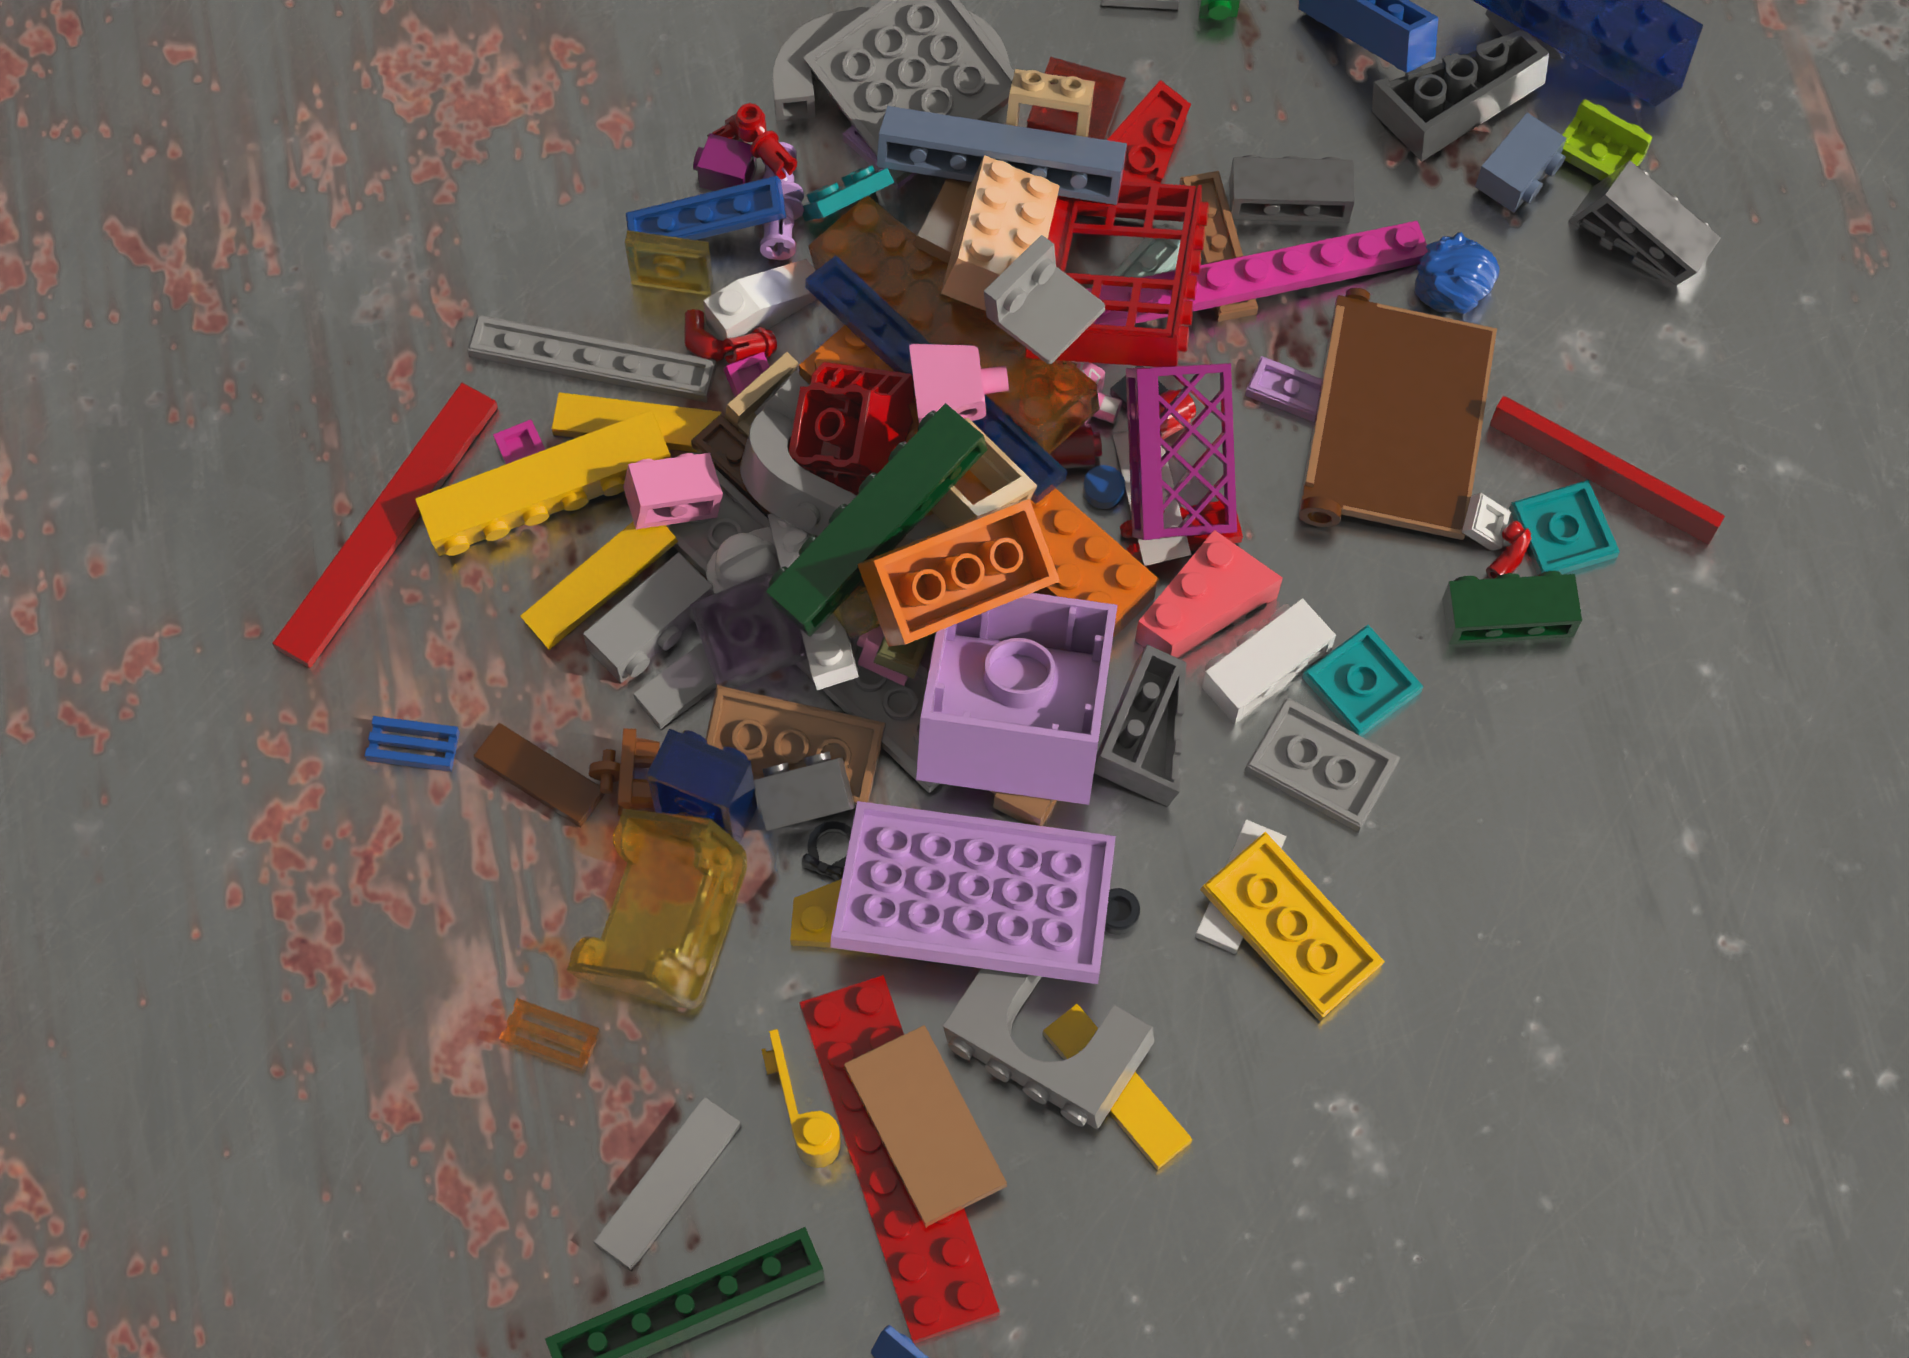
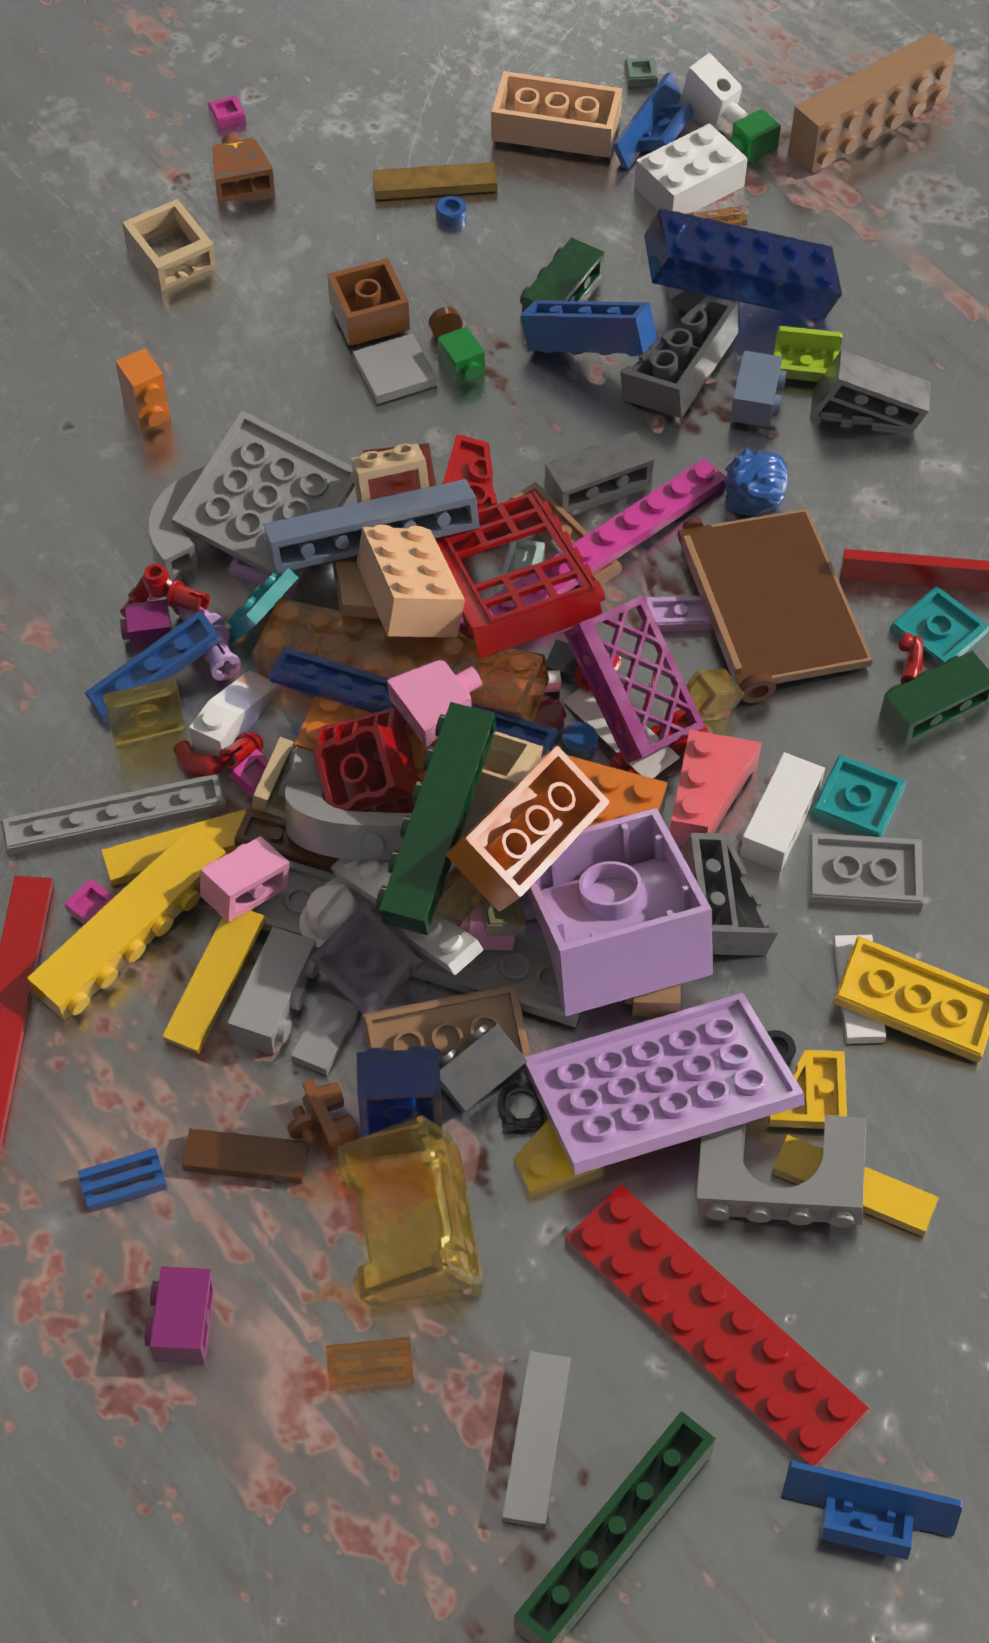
camera: 25 degrees left, 10 degrees down
yellow door [761,1029,841,1168] -> none
medium nougat tile [844,1025,1007,1227] -> none
light grey bracket [984,235,1105,364] -> none
white tile [1462,493,1511,551] -> none
none -> magenta brick [144,1266,215,1364]
none -> clear yellow brick [686,669,745,721]
none -> yellow wing [768,1050,847,1129]

